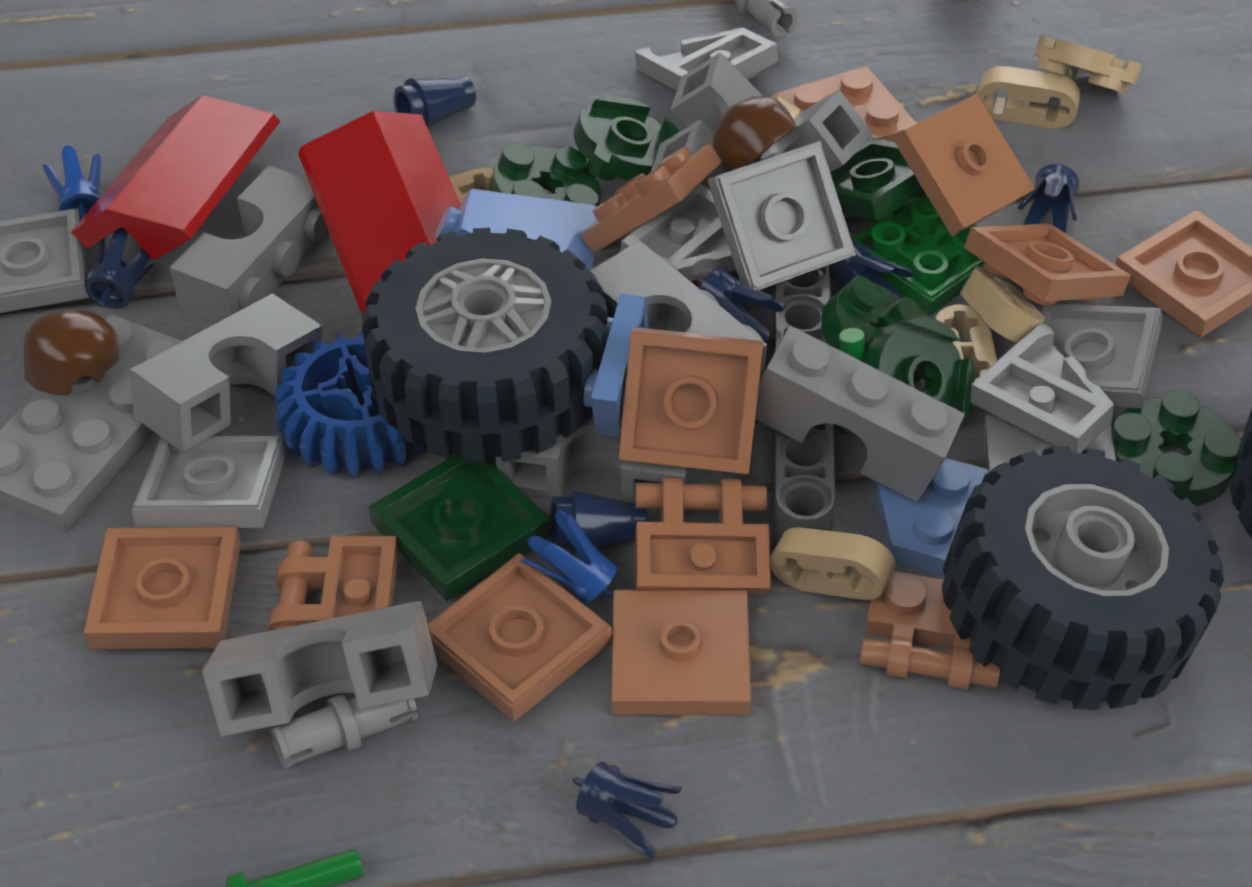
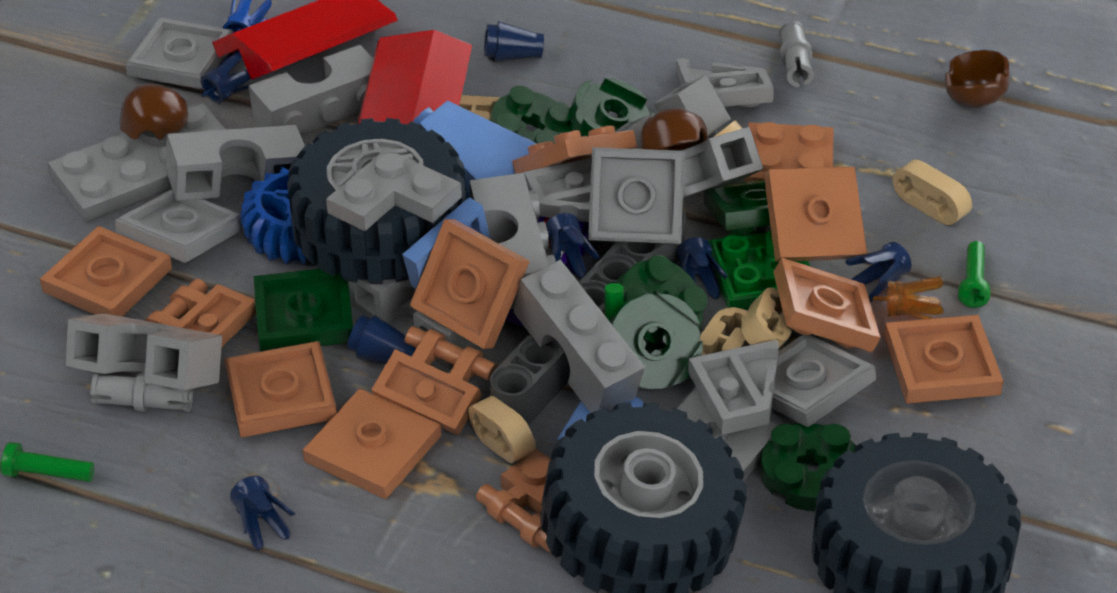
camera: 30 degrees right, 5 degrees down
blue piece [520,509,618,604] -> none
tan plate [1034,35,1143,94] -> none
none -> light grey plate [326,149,462,231]
none -> clear orange piece [873,276,944,320]
none -> green piece [958,241,991,308]

